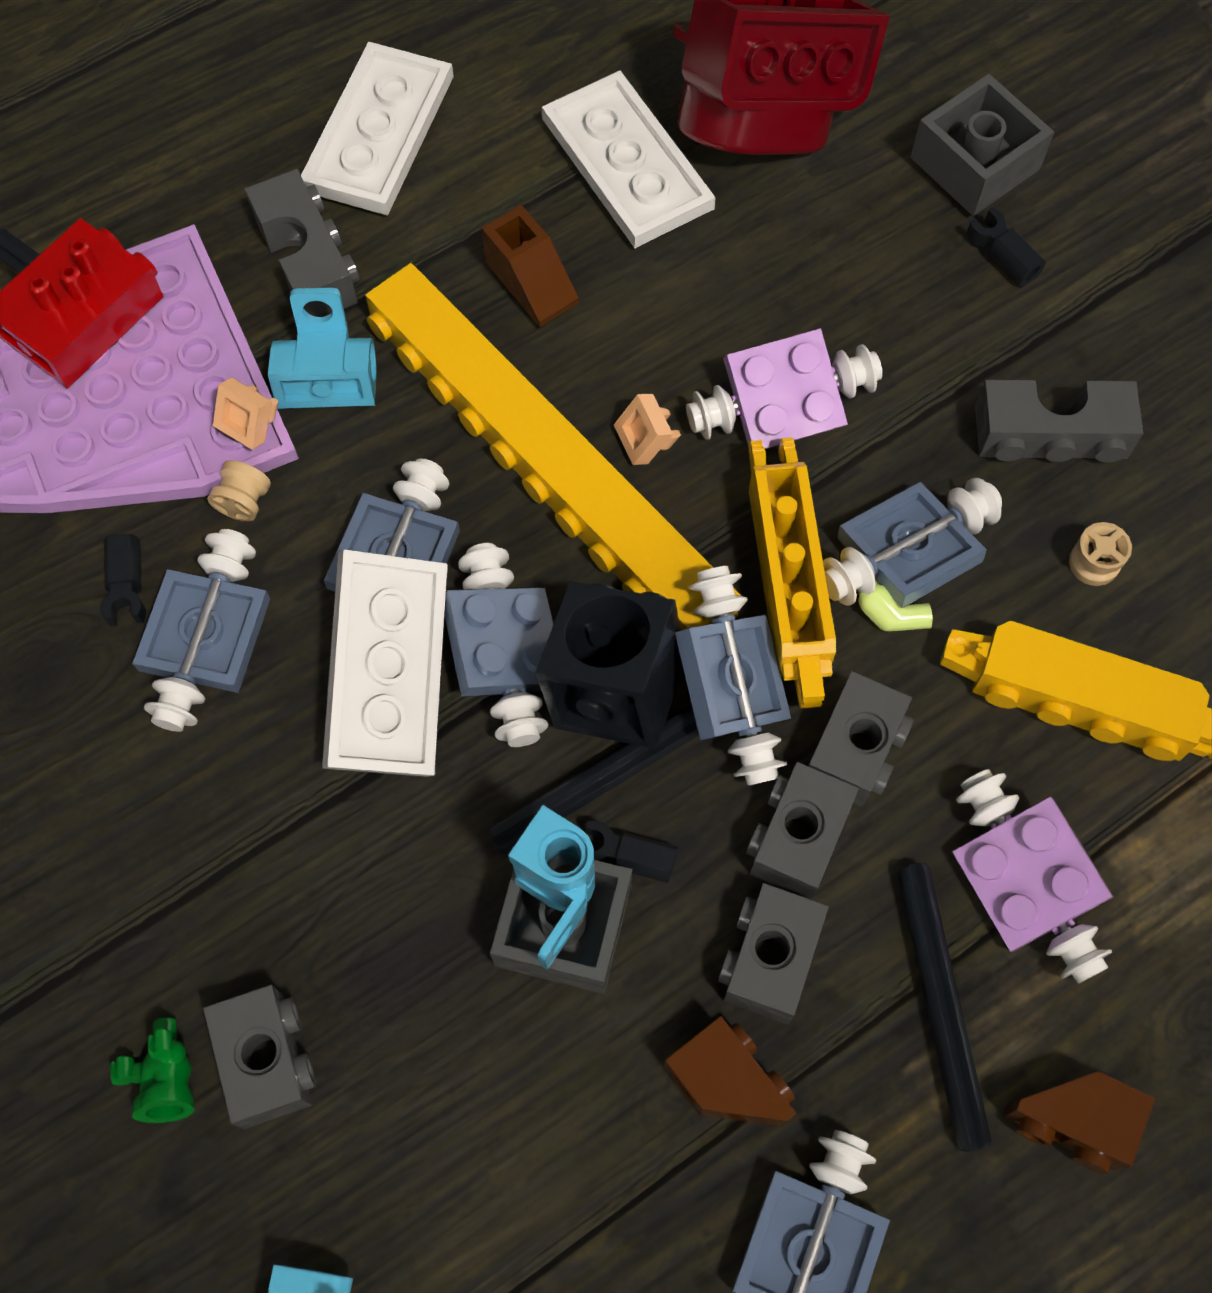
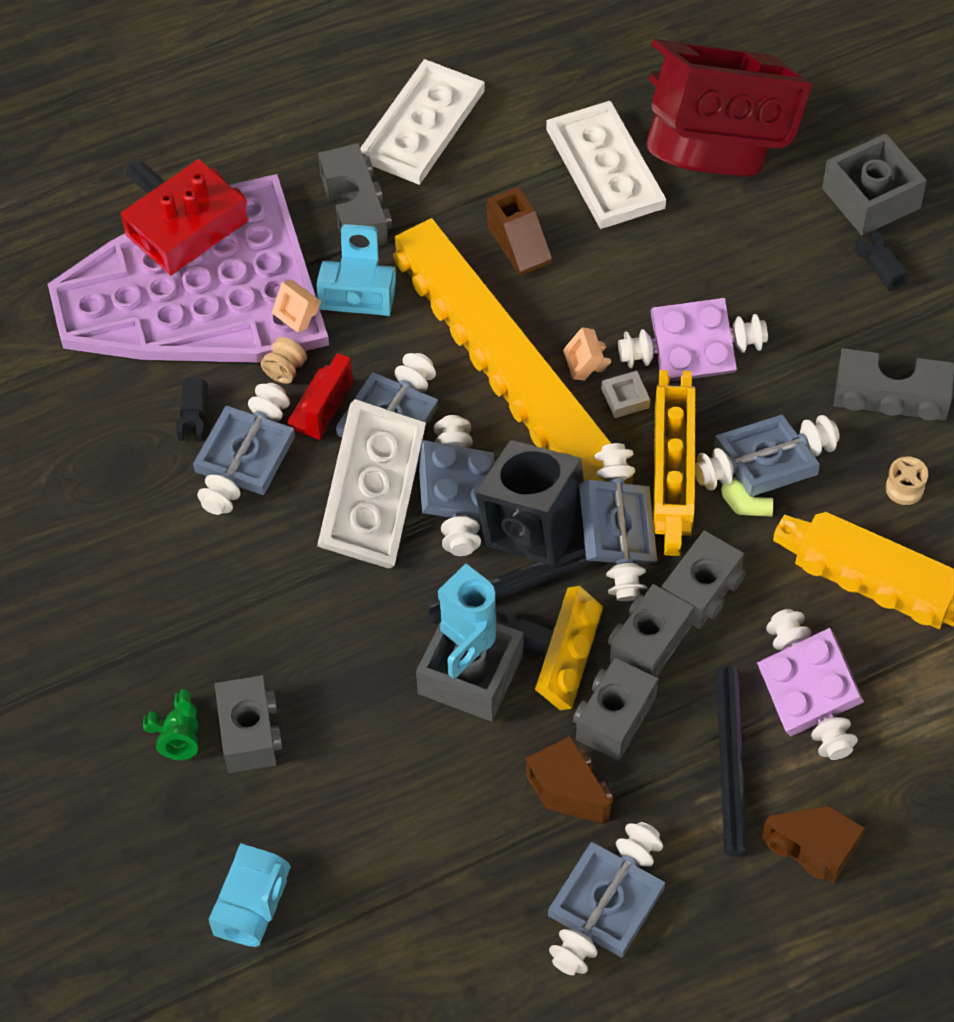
camera: 10 degrees right, 10 degrees down
none -> red bracket [288,353,354,440]
none -> yellow plate [535,586,603,710]
none -> light grey plate [602,371,650,418]

